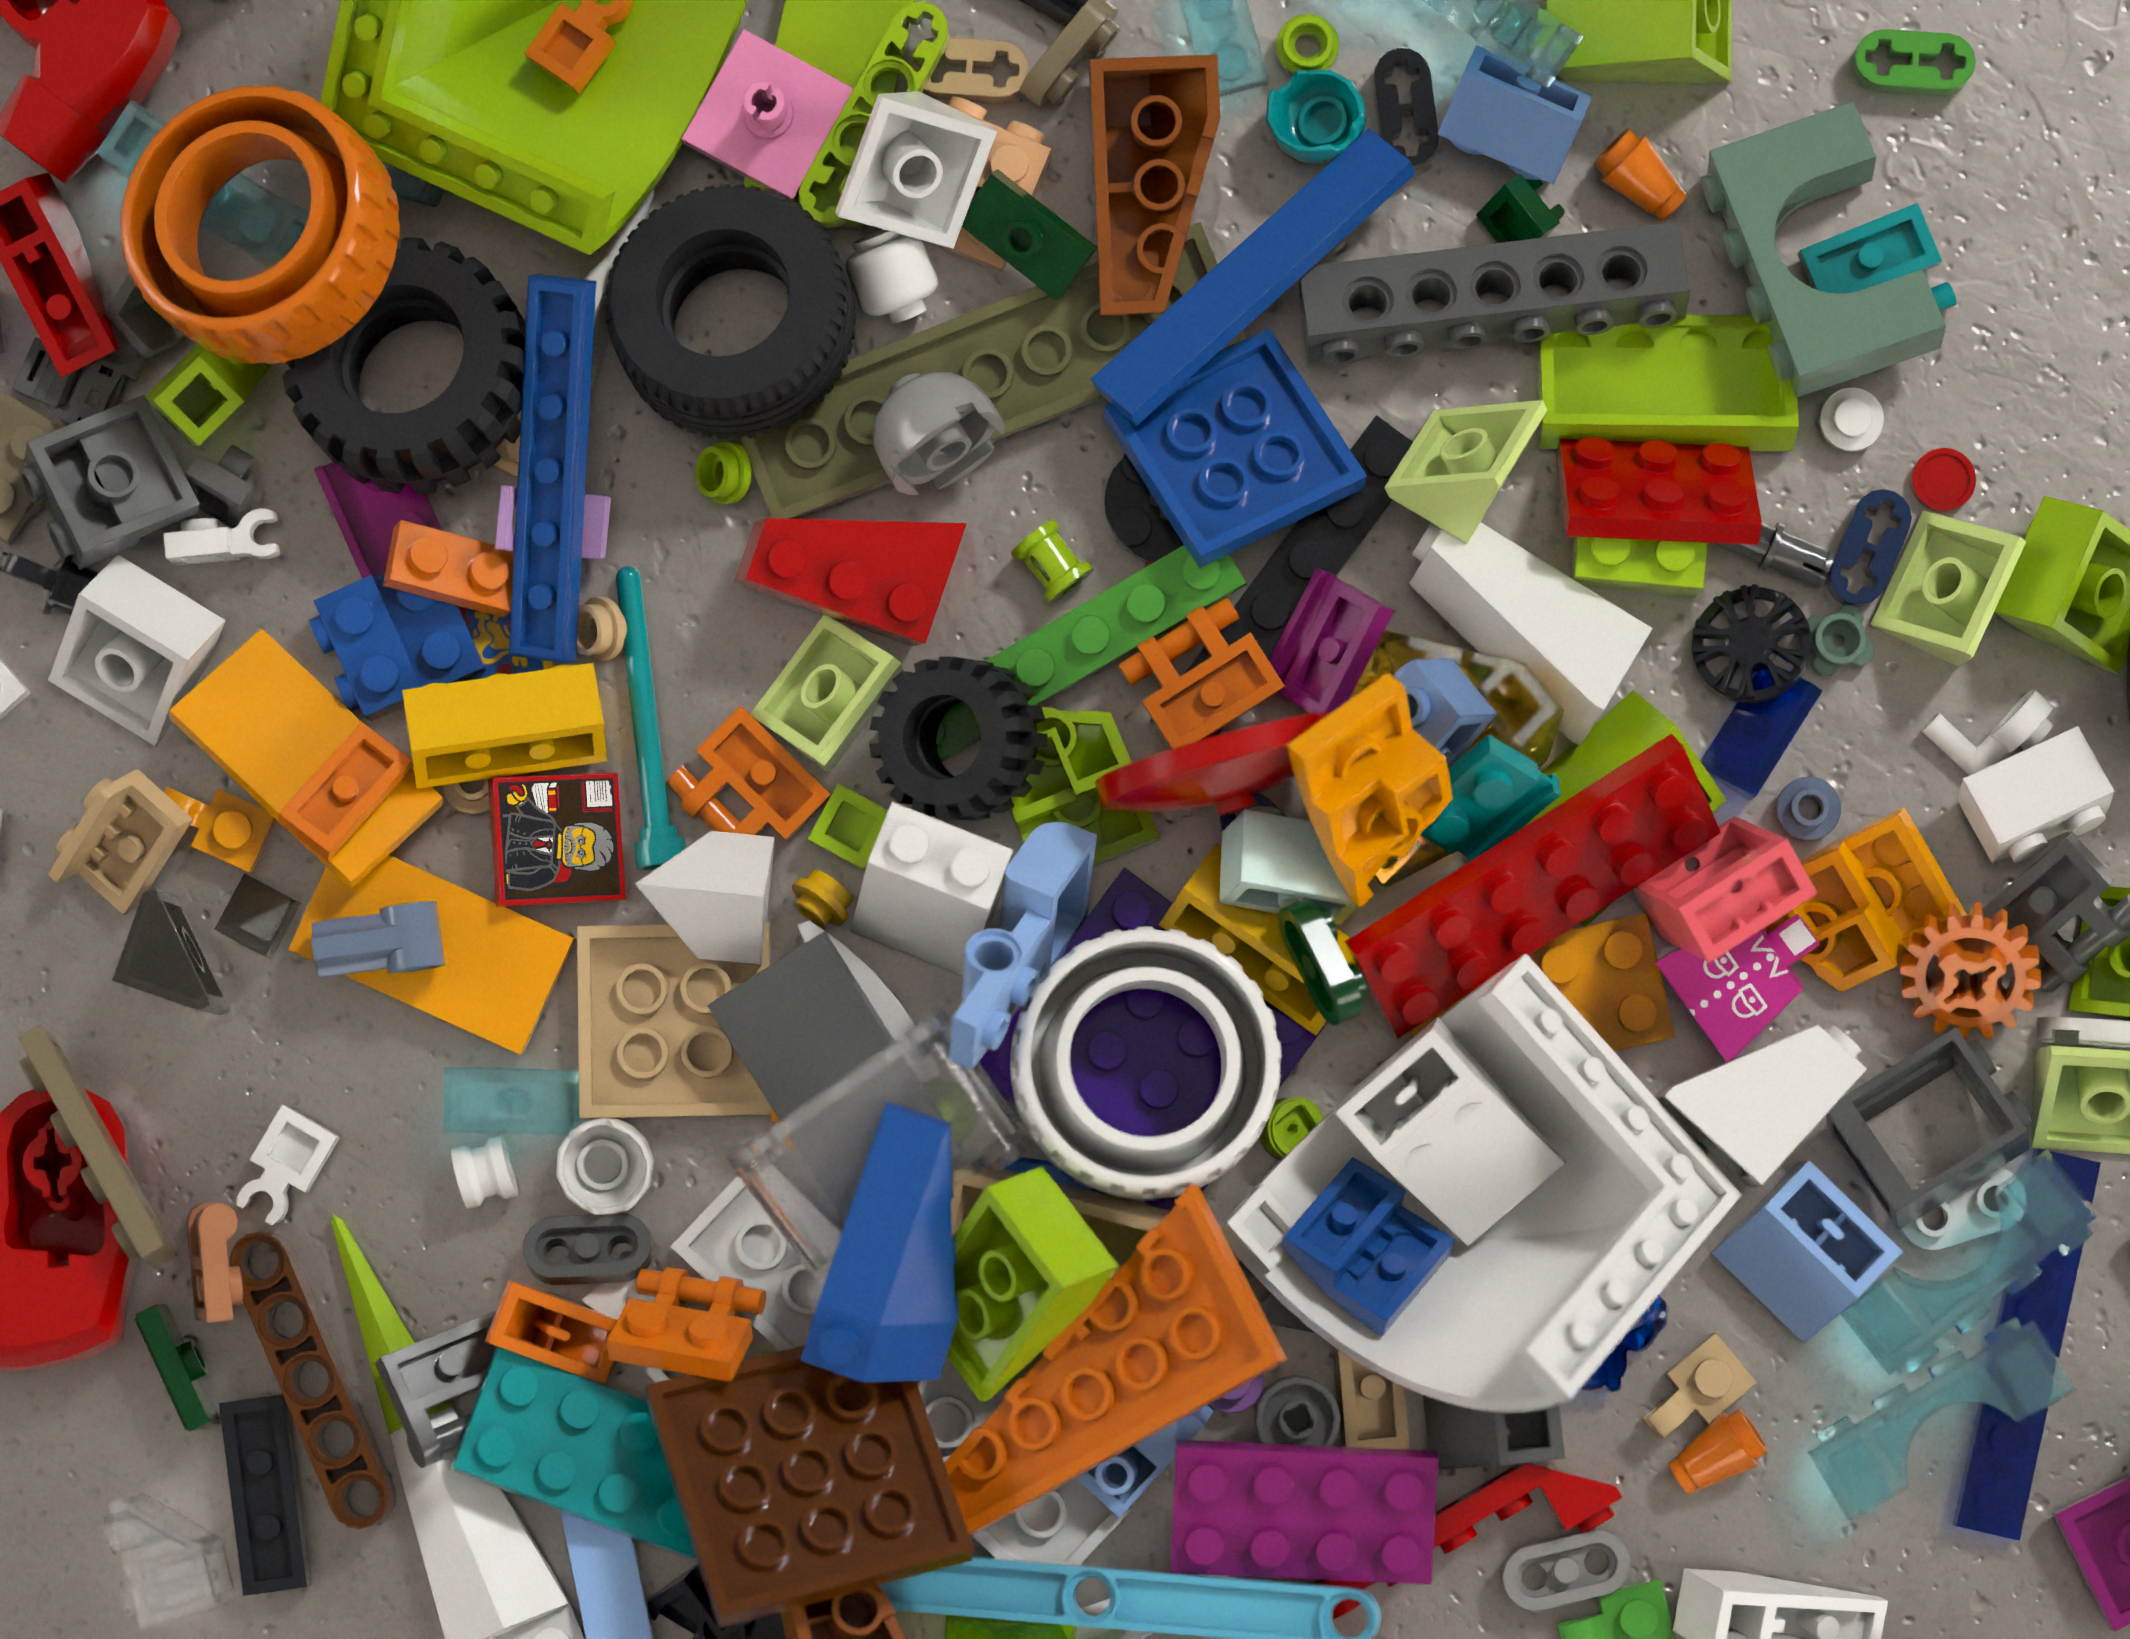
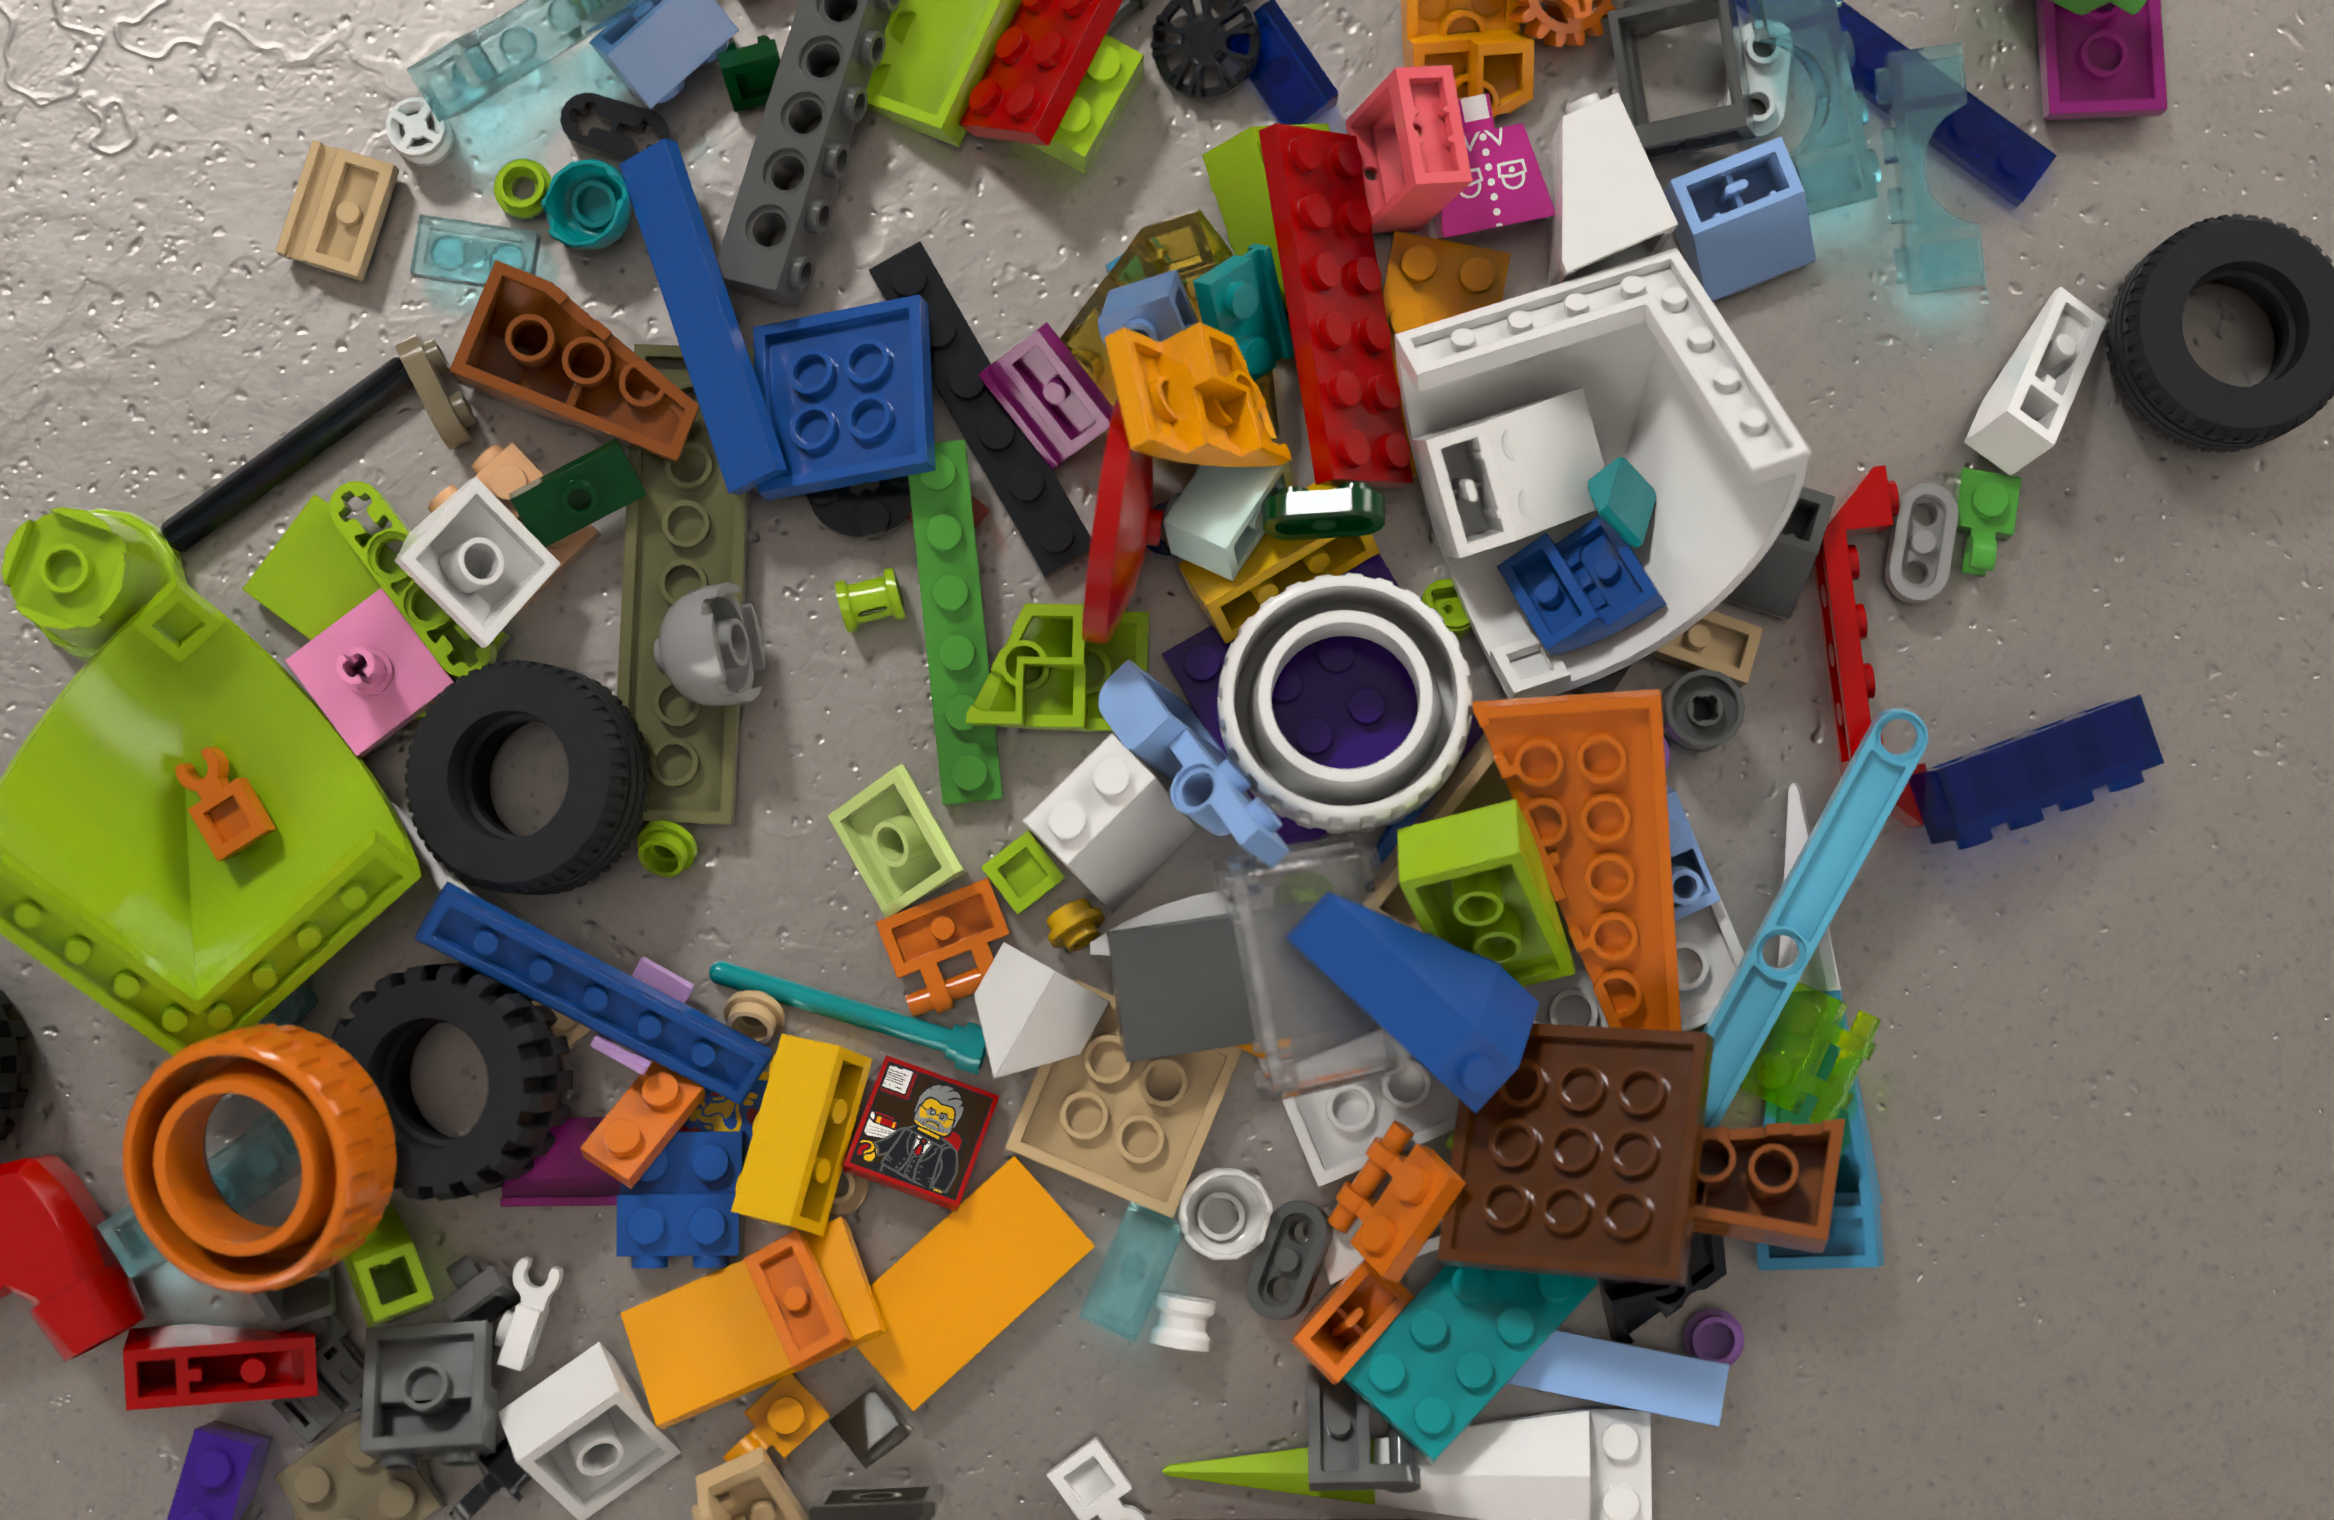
camera: 75 degrees left, 0 degrees up
sand blue piece [311,901,445,978] -> none
red wedge [734,518,967,646] -> none
white head [845,229,938,324] -> none
black tyre [869,656,1048,820] -> none
tan beam [909,37,1029,103] -> none
orange plate [1118,597,1285,749] -> none
magenta plate [1170,1439,1438,1585] -> none
yellowish green slope [1385,400,1547,543] -> none
white slope [1409,522,1653,746] -> none
tan plate [1642,1333,1758,1438] -> none
orange cone [1668,1408,1769,1495] -> none
sand blue plate [1776,776,1841,841] -> none
none -> teal slope [1587,457,1656,549]

